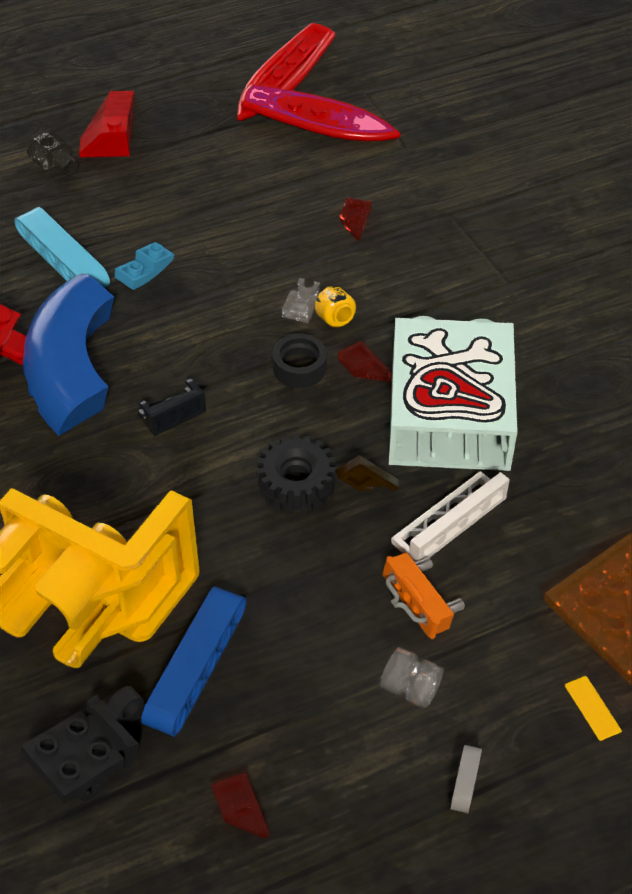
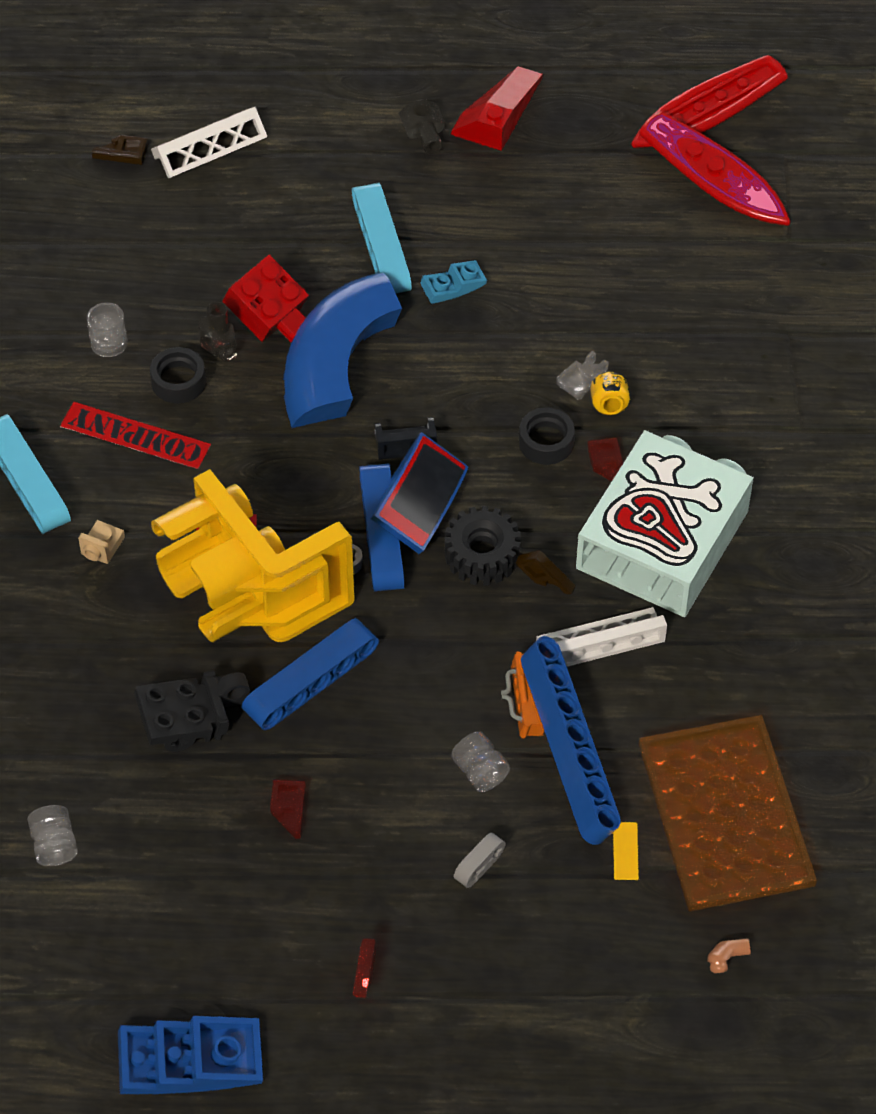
camera: 25 degrees right, 5 degrees up
clear red tile [340,198,372,240] -> none
none -> blue beam [359,464,404,592]
none -> slope [370,432,469,554]
none -> blue beam [521,636,621,845]

